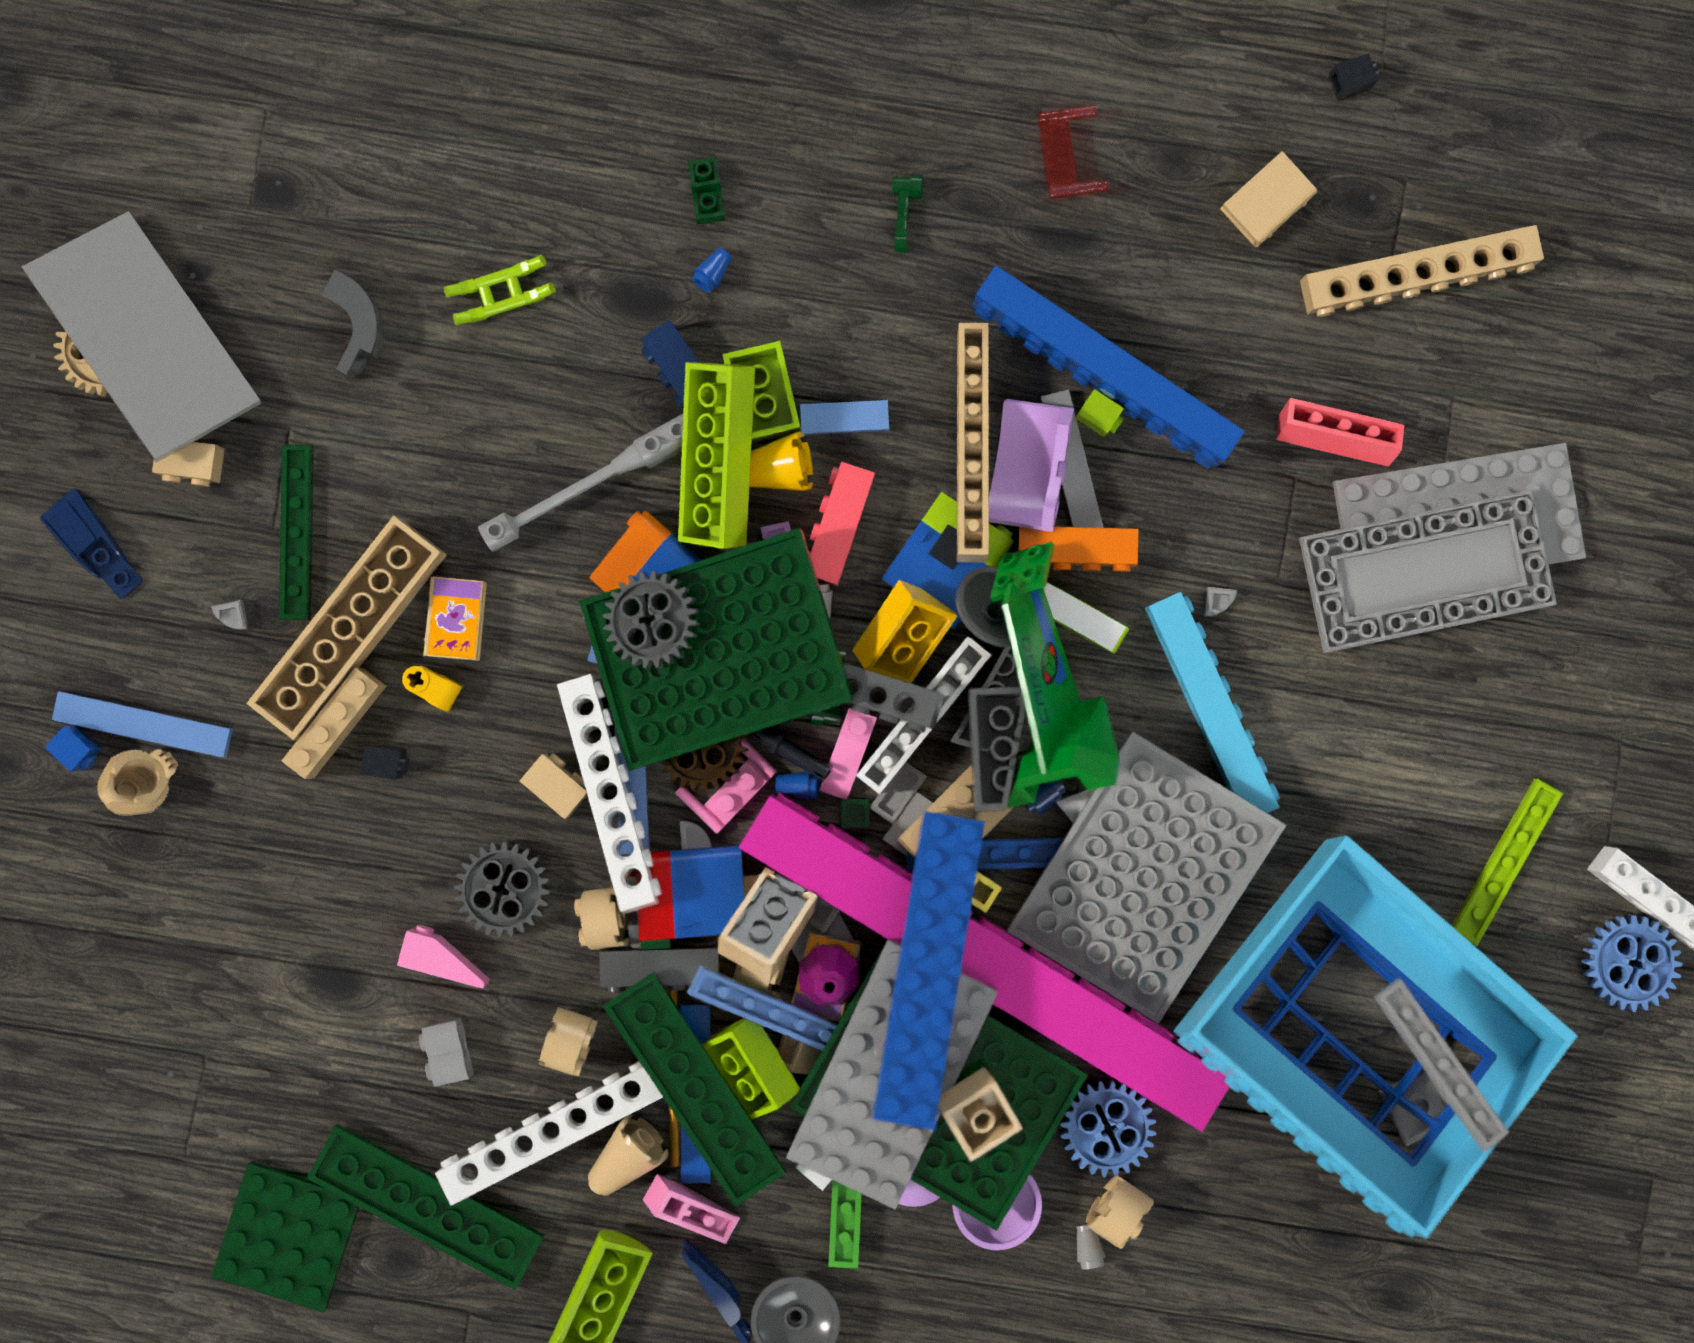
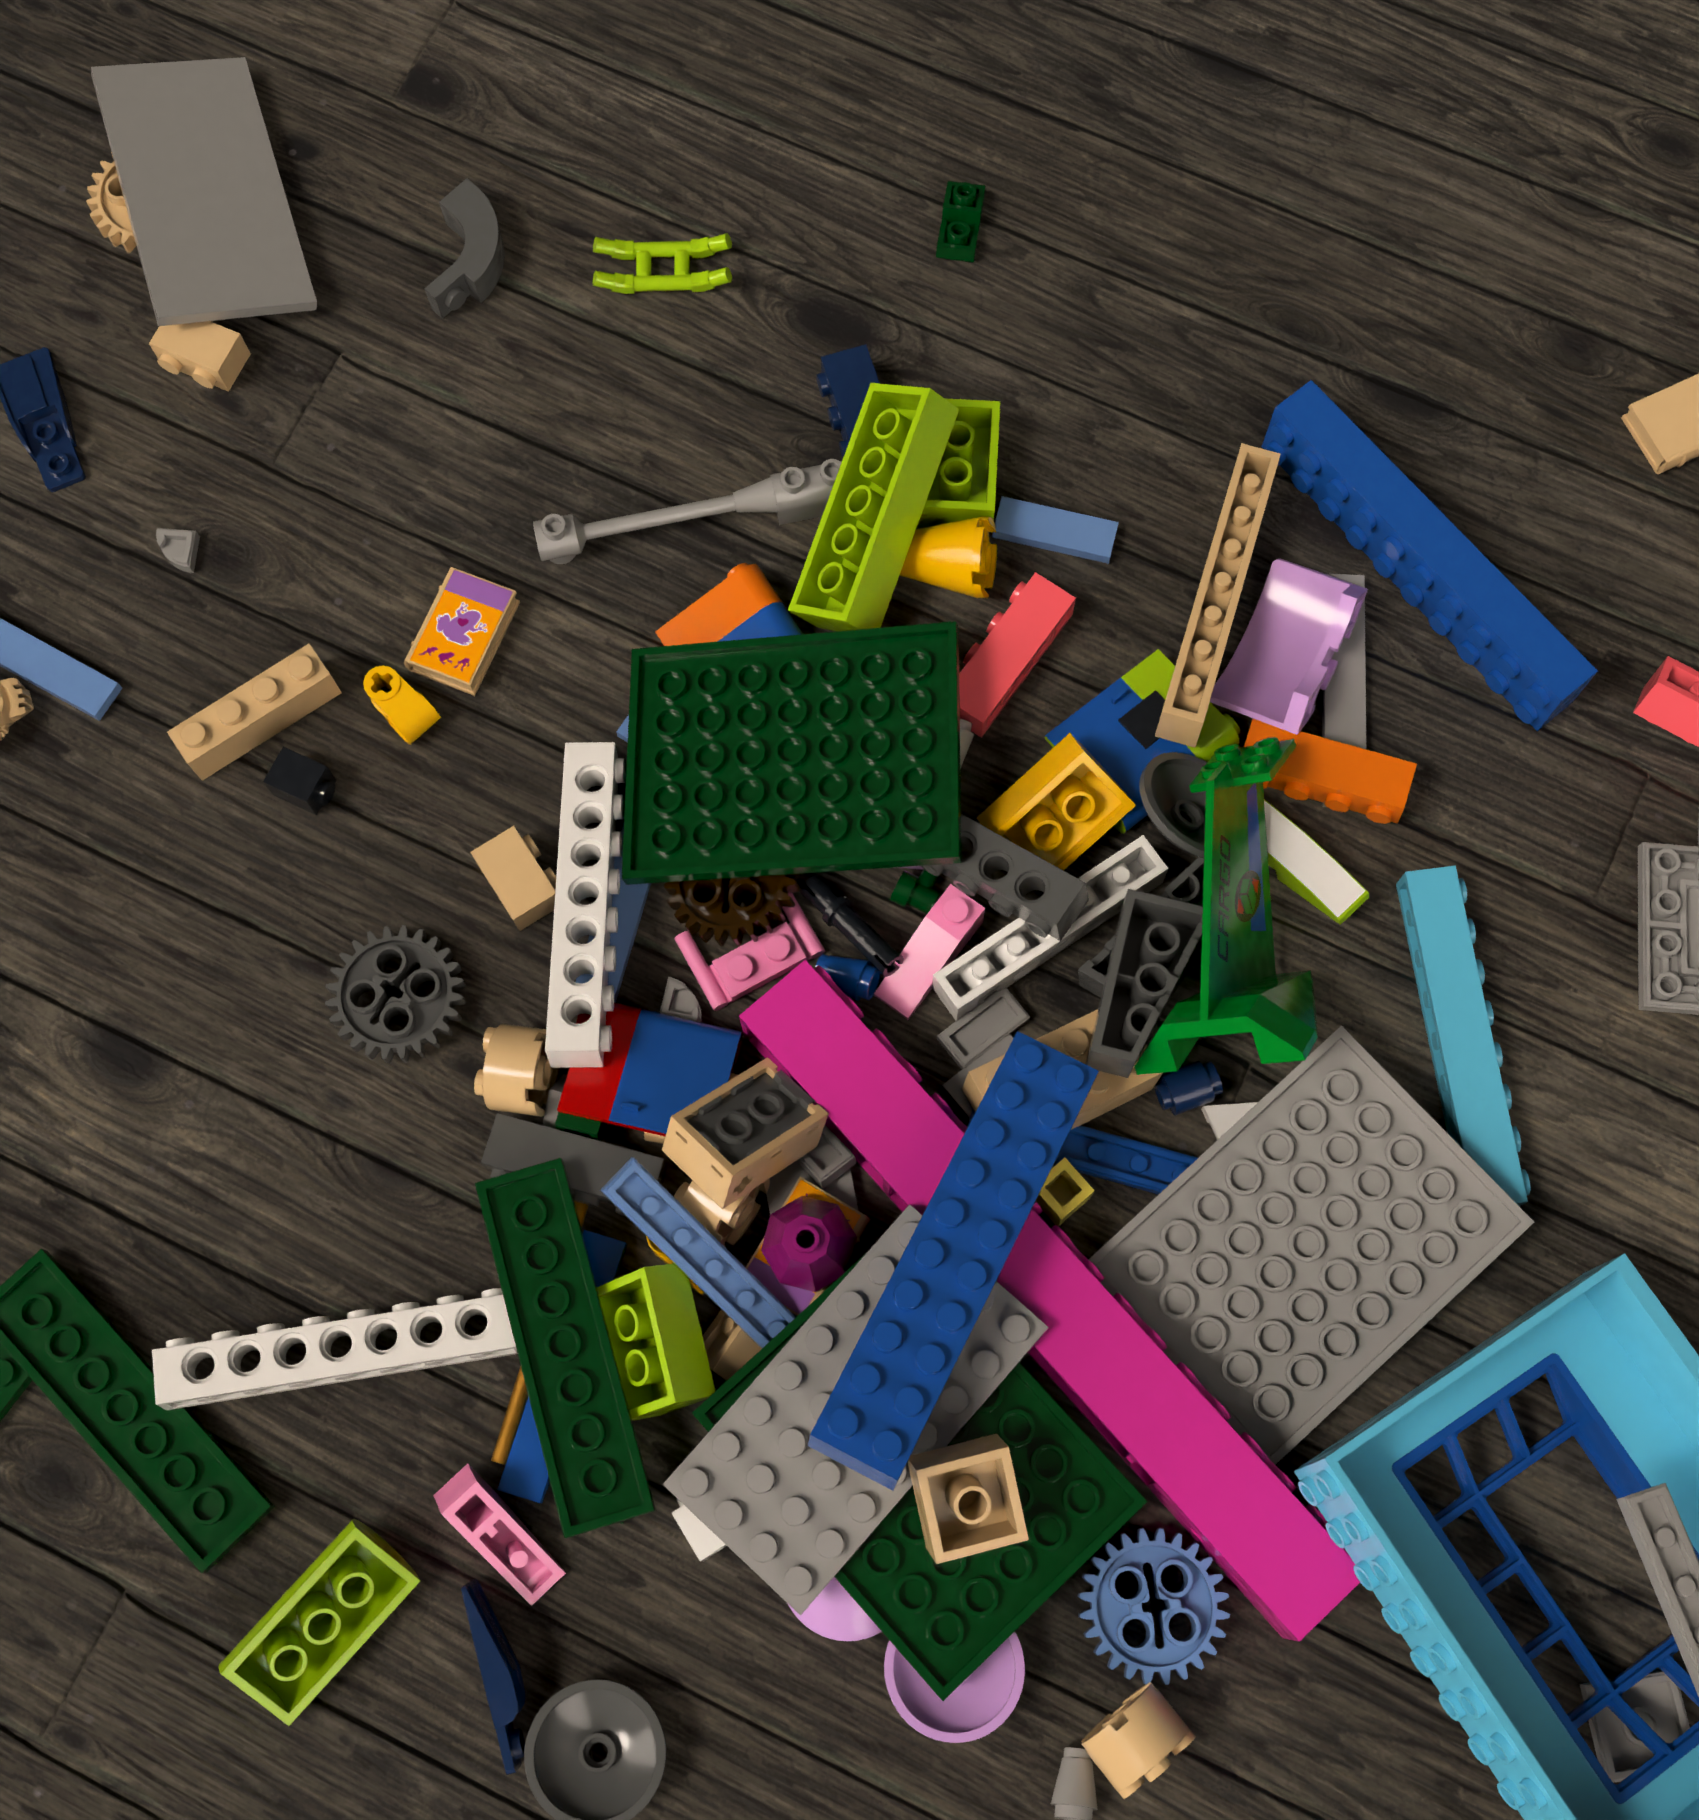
camera: 20 degrees right, 15 degrees down
tan brick [246,516,447,740] -> none
dark green tile [279,444,314,621] -> none
bright pink slope [397,925,490,989] -> none
light grey brick [419,1018,473,1087] -> none
tan brick [539,1007,598,1077] -> none
tan cone [588,1114,668,1196] -> none
dark grey gear [603,571,700,669] -> none
blue cone [692,248,732,293] -> none
bright green plate [829,1180,862,1268] -> none
dark green tile [840,799,870,829] -> none
dark green brick [892,174,923,252] -> none
clear red plate [1037,105,1108,199] -> none
lime brick [1076,389,1124,437] -> none
light grey tile [1203,587,1237,617] -> none

